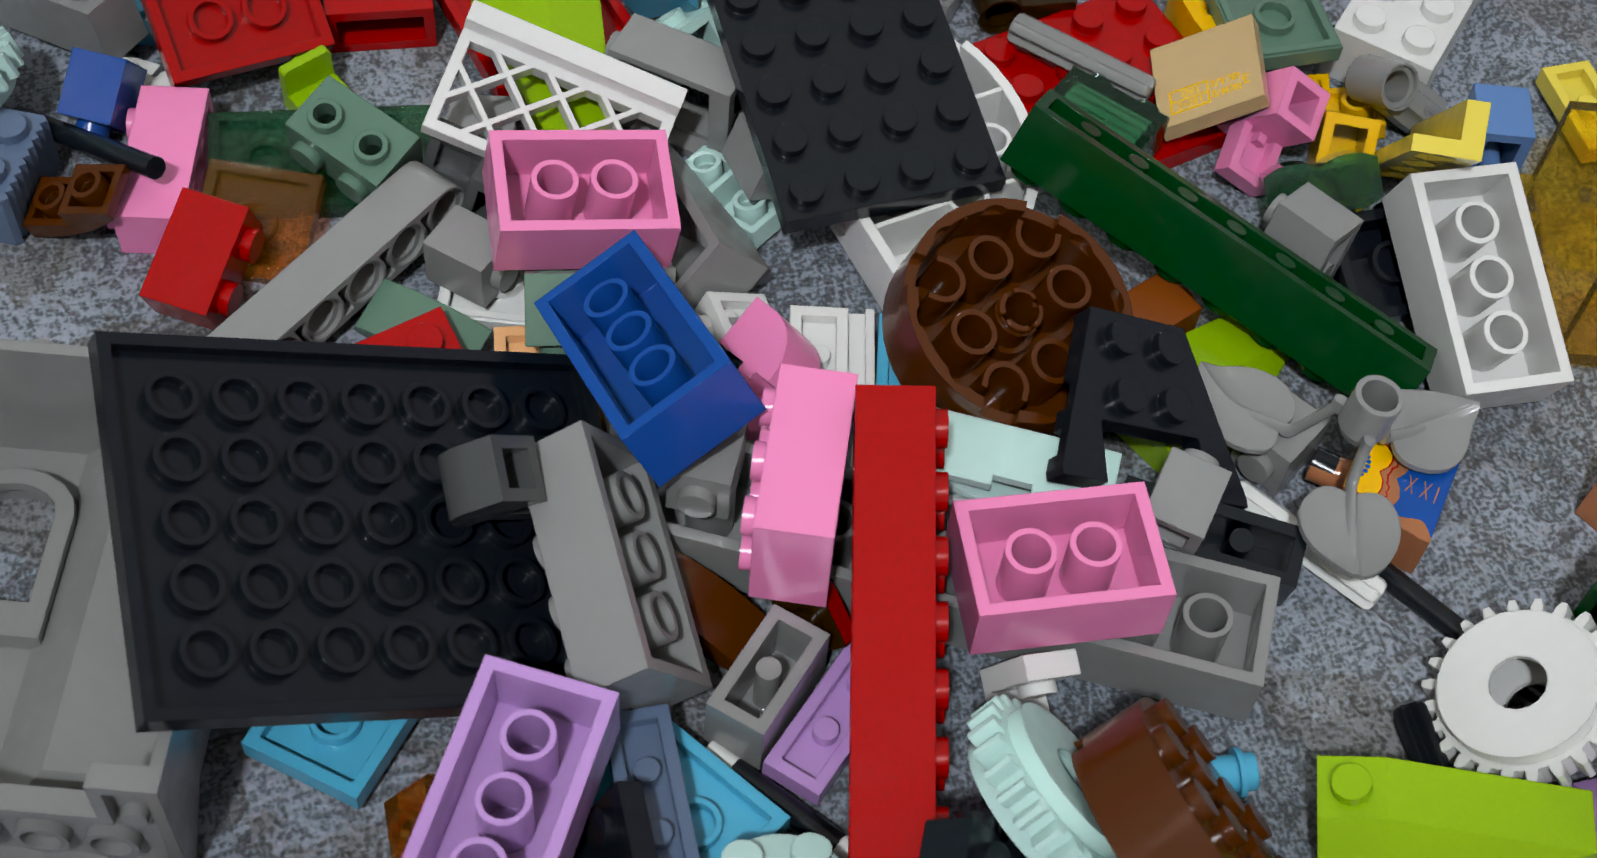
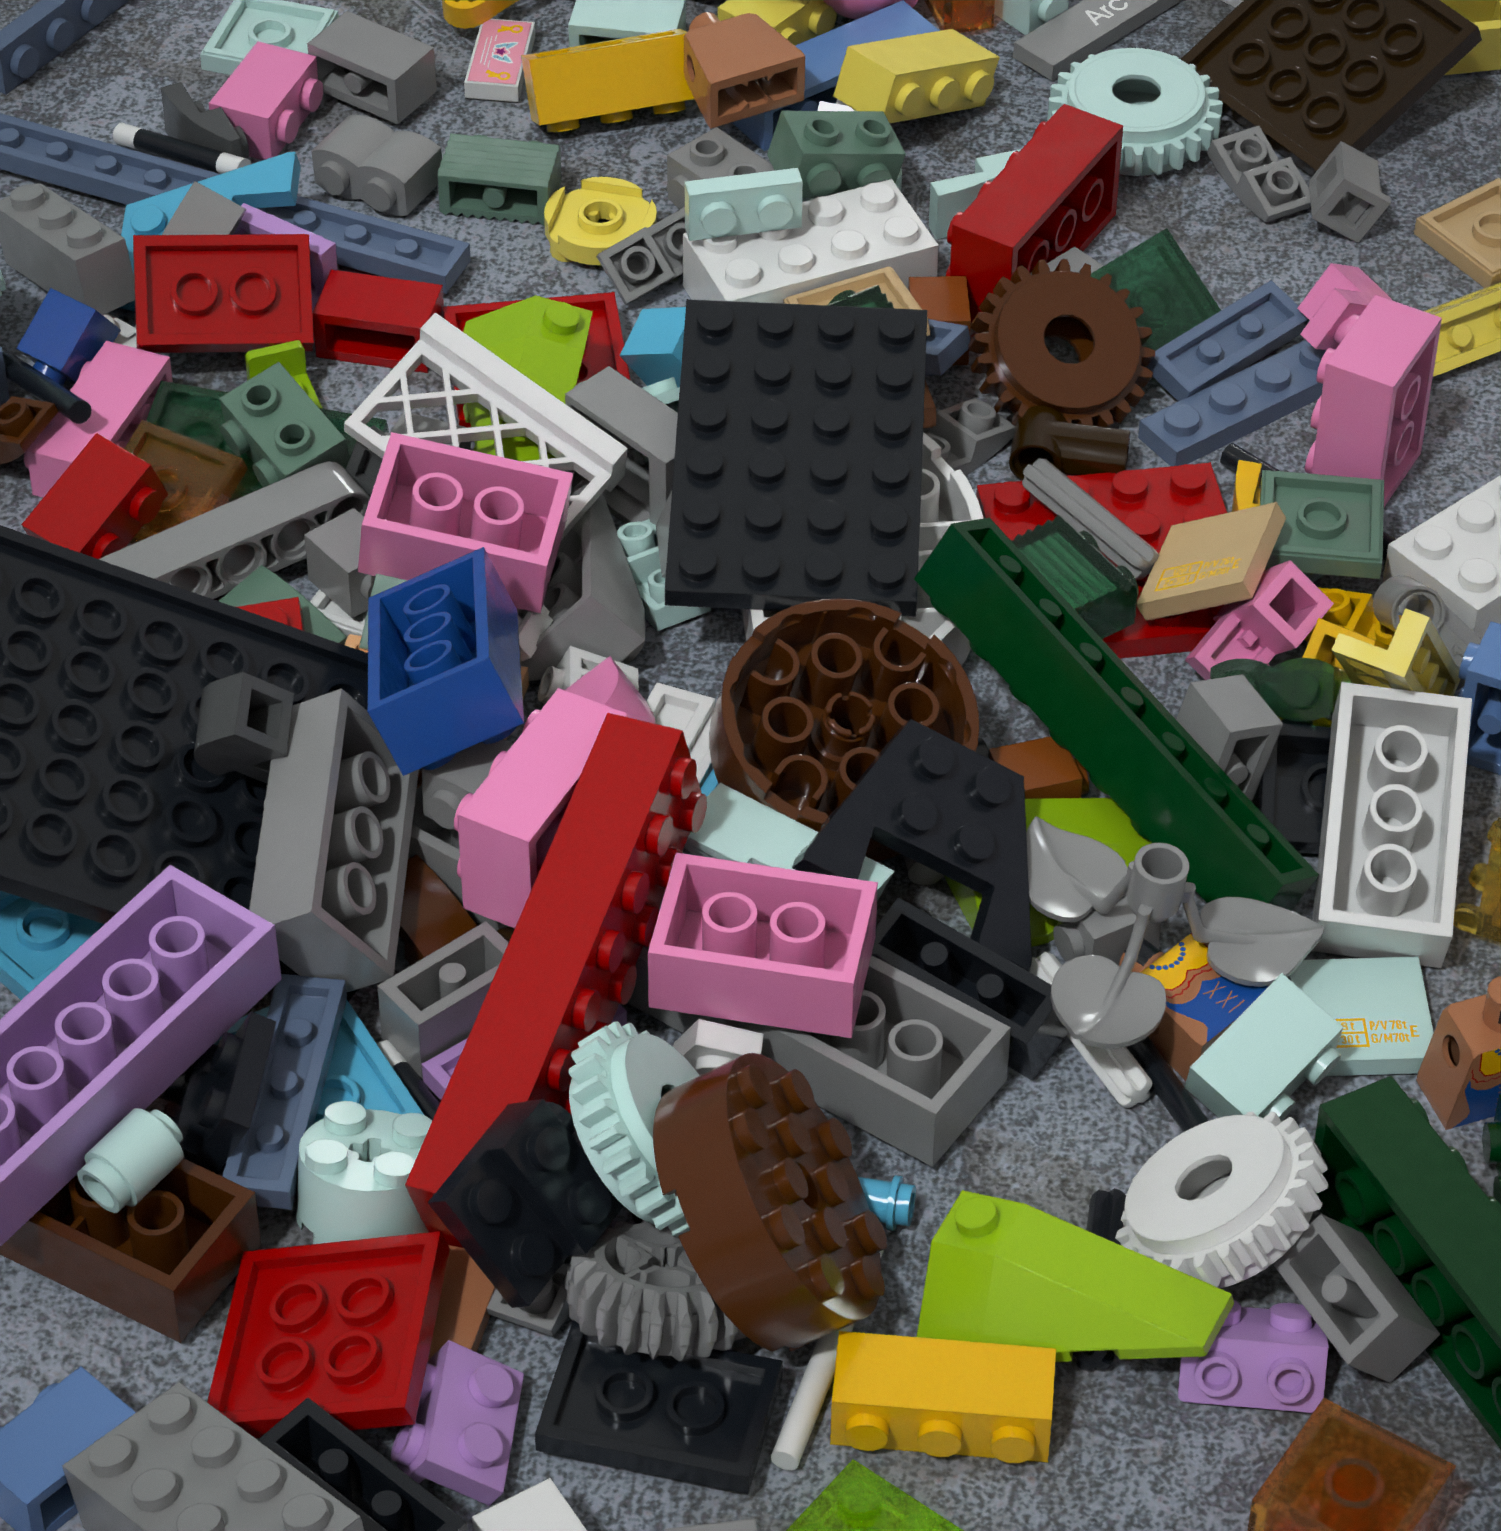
camera: 25 degrees right, 10 degrees down
light grey brick [1149,446,1232,555] -> none
none -> light aqua brick [1185,973,1344,1121]
none -> light aqua tile [1287,956,1434,1076]

